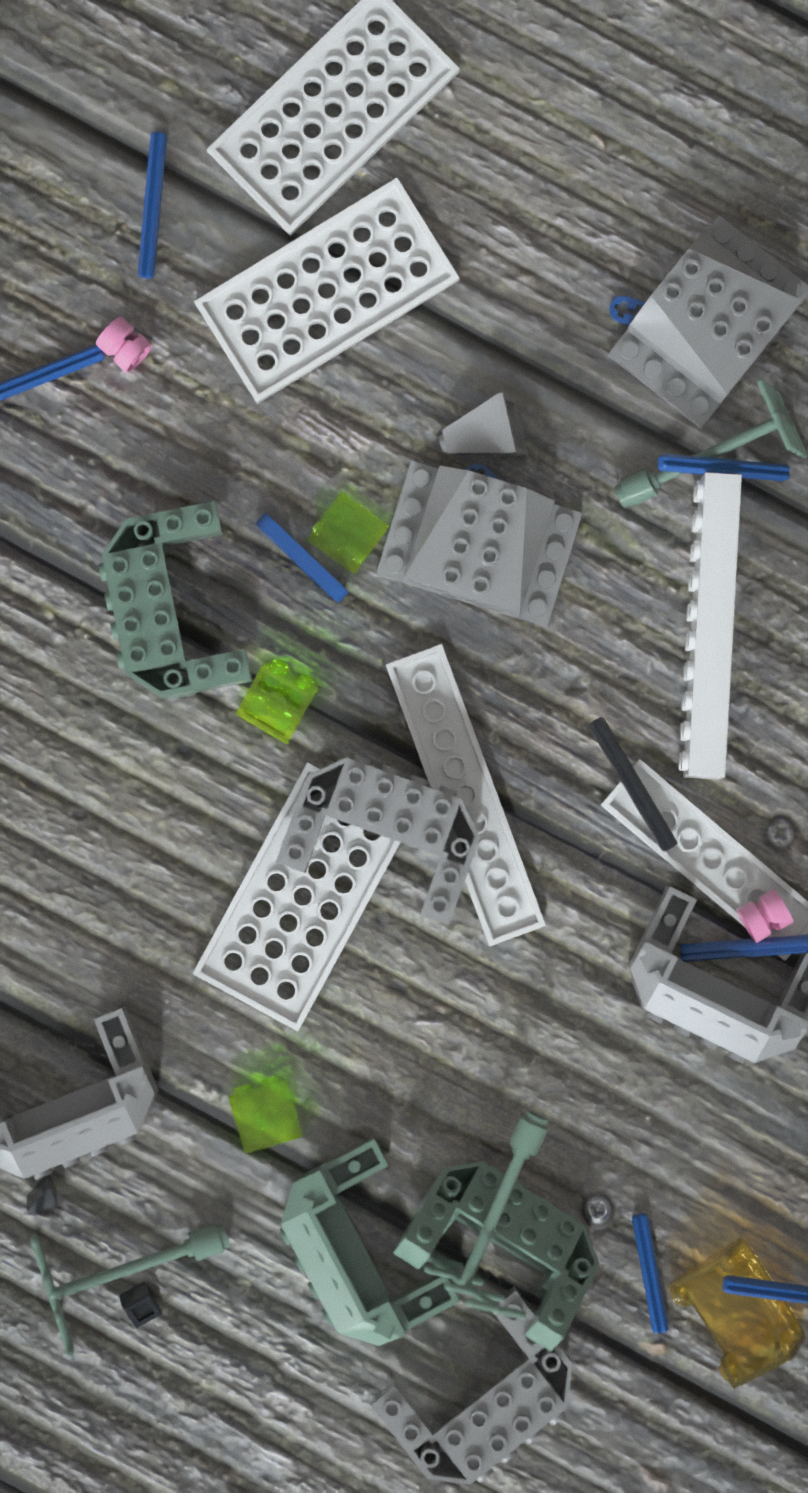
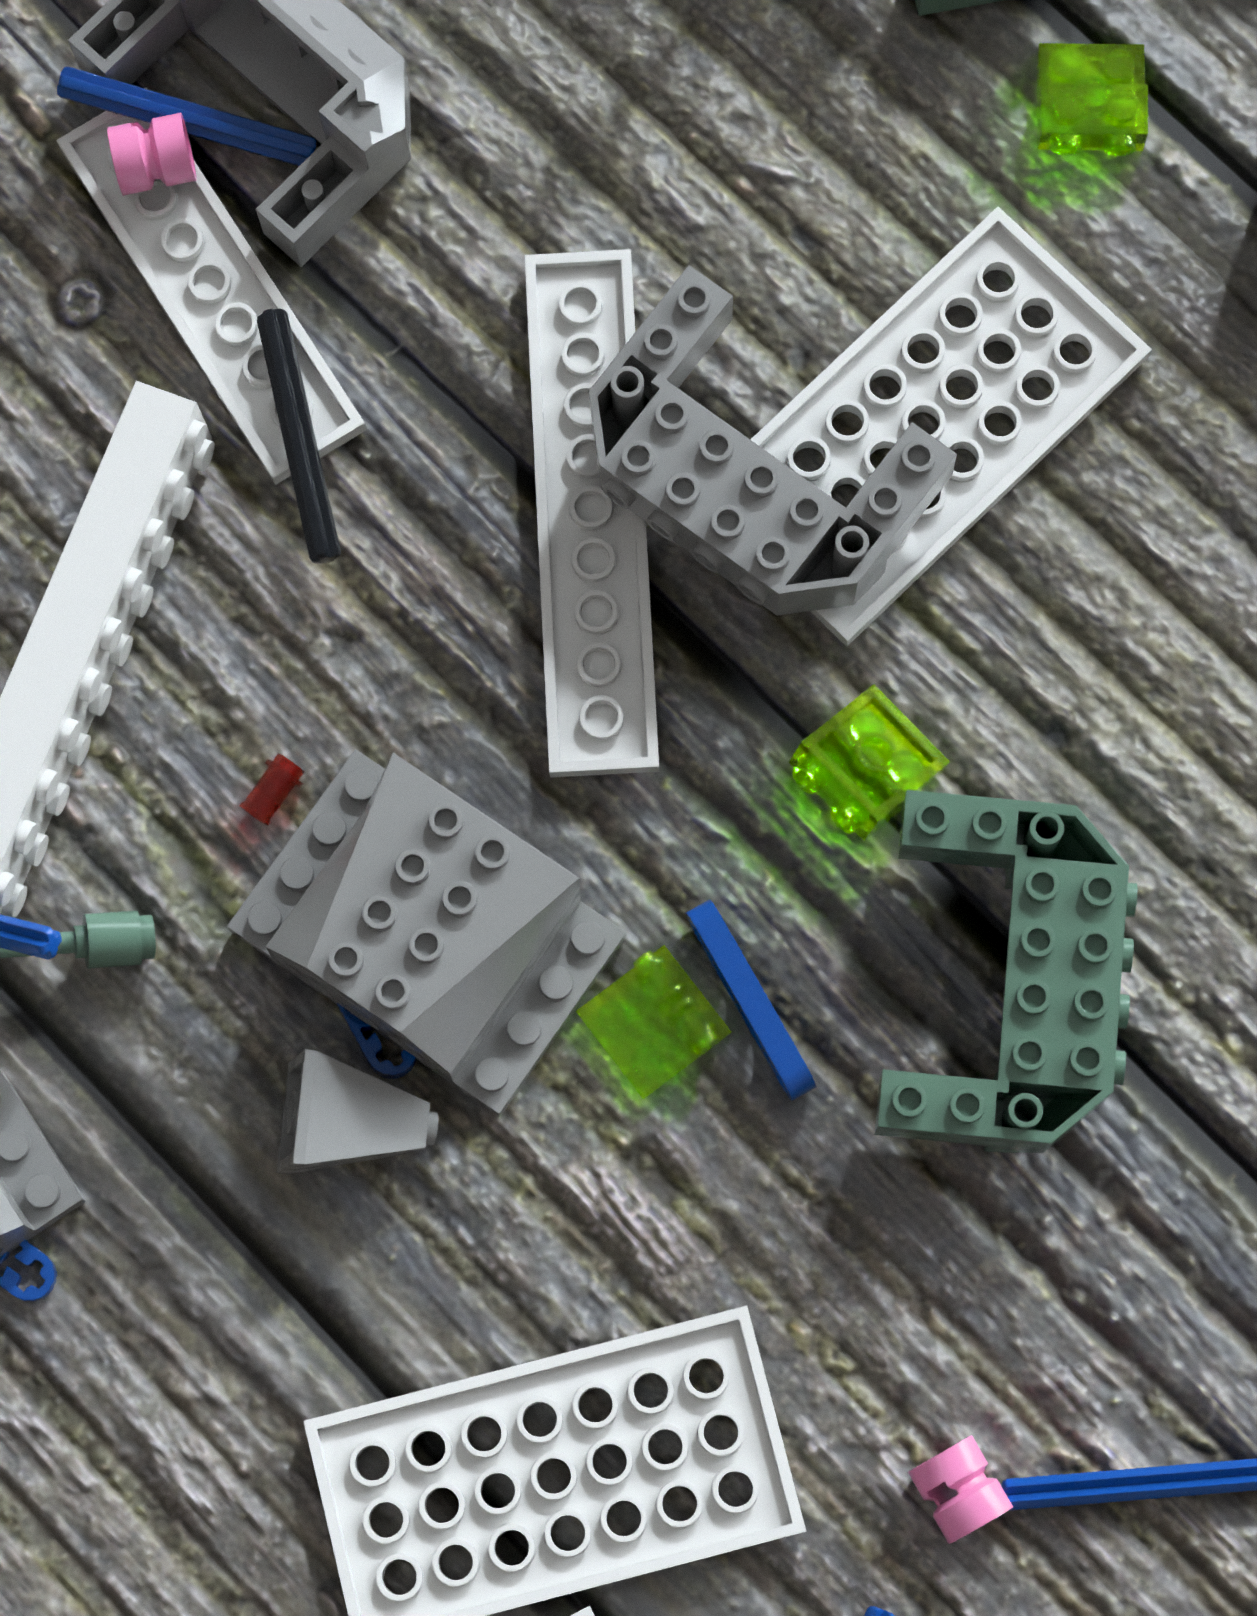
camera: 160 degrees left, 10 degrees down
none -> clear red pin [239,753,305,826]

